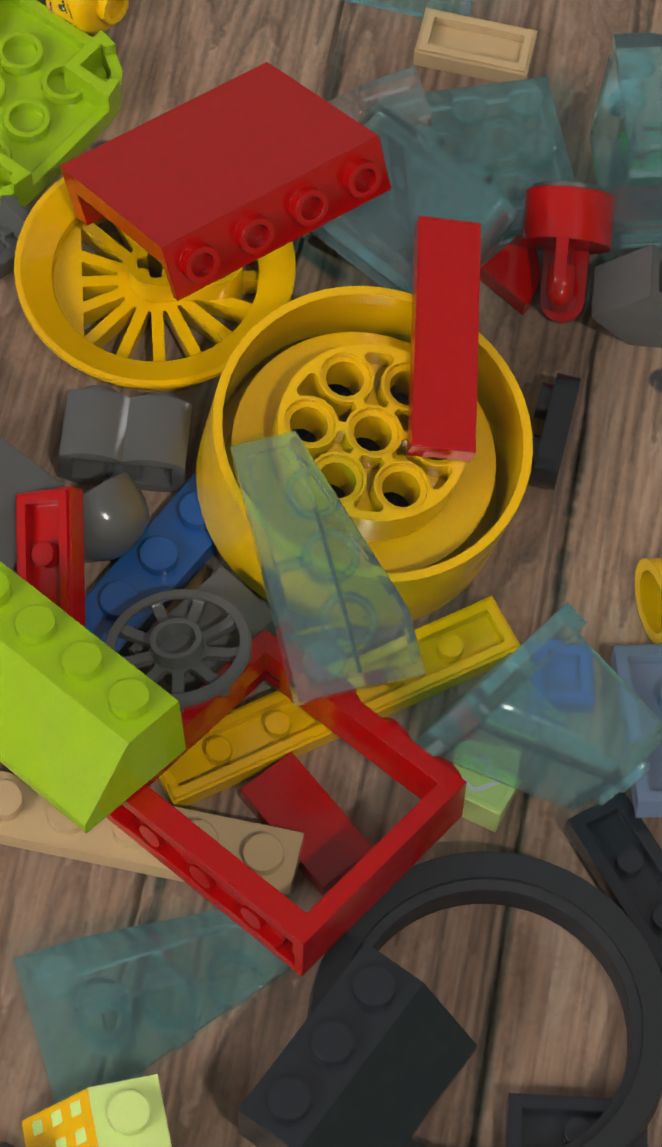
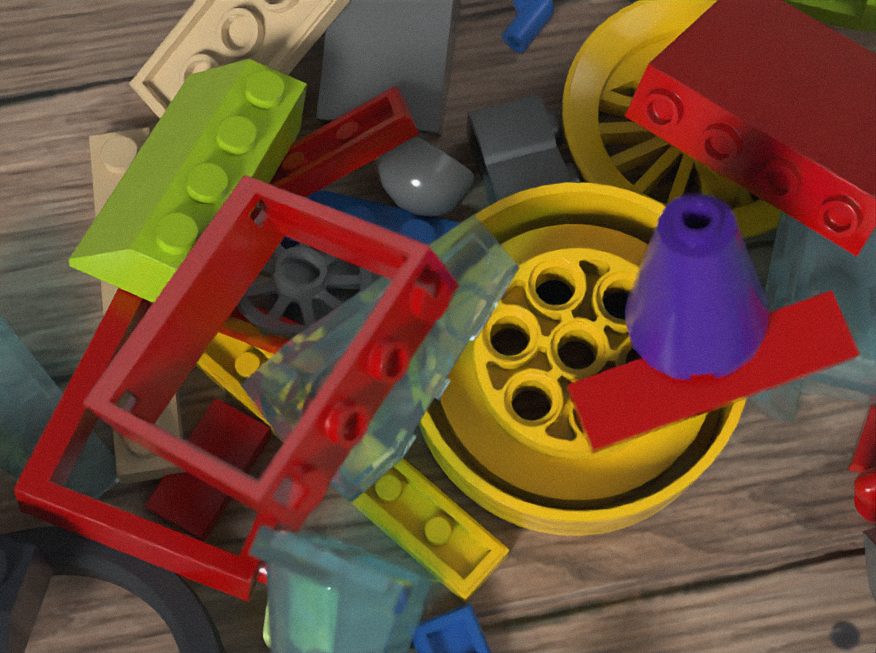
camera: 75 degrees right, 5 degrees up
black plate [530,372,581,490] -> none
none -> red window [82,175,460,533]
none -> dark purple cone [625,194,769,380]

